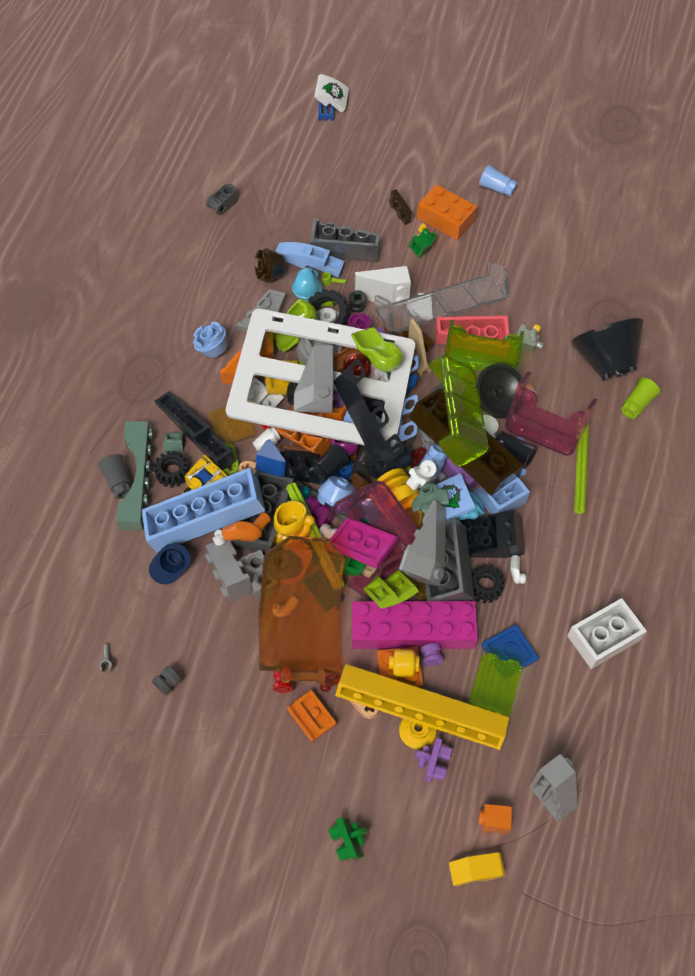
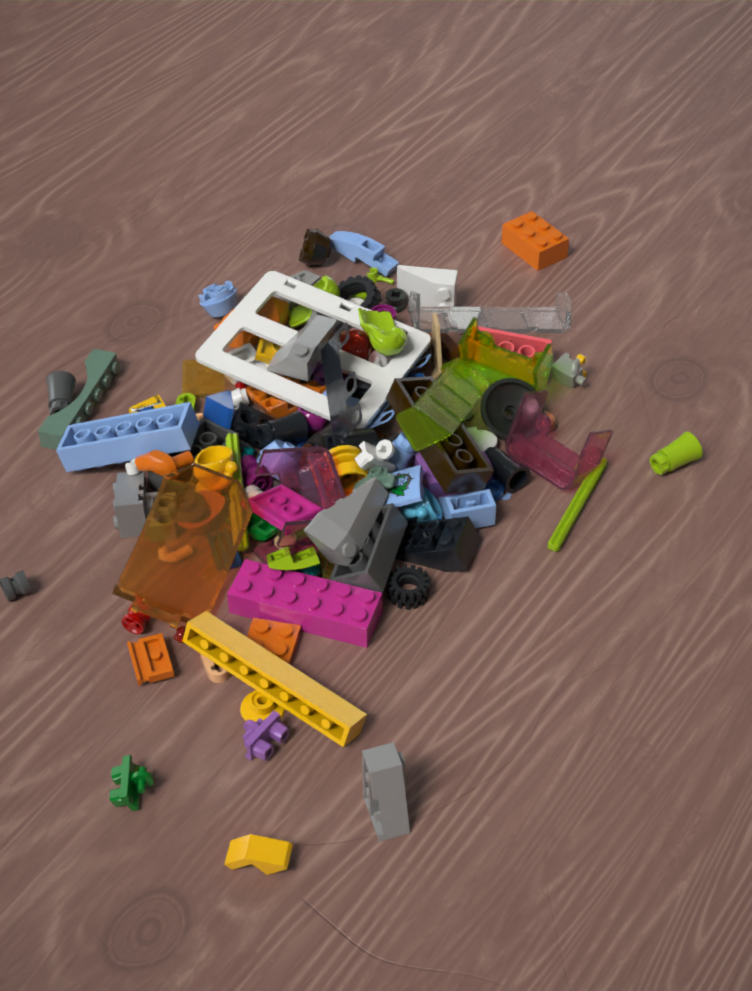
camera: 20 degrees right, 15 degrees down
dark blue piece [149,543,191,585] -> none
black tyre [153,451,189,488] -> none
black slope [155,391,236,471] -> none
sand green slope [163,432,184,454] -> none
dark grey piece [206,184,237,215] -> none
medium azure piece [292,267,323,301] -> none
flat silver wedge [310,218,380,262] -> none
white slope [314,74,349,112] -> none
blue tile [318,101,334,121] -> none
dark brown plate [389,189,412,225] -> none
yellow head [389,649,419,677] -> none
green piece [409,223,437,258] -> none
medium lavender wheel [420,643,444,667] -> none
clear neon green panel [468,653,523,717] -> none
orange brick [478,804,512,834] -> none
light blue plant [479,165,517,197] -> none
blue tile [481,625,539,680] -> none
white arm [510,555,526,584] -> none
white brick [567,598,647,669] -> none
black cone [571,318,644,381] -> none

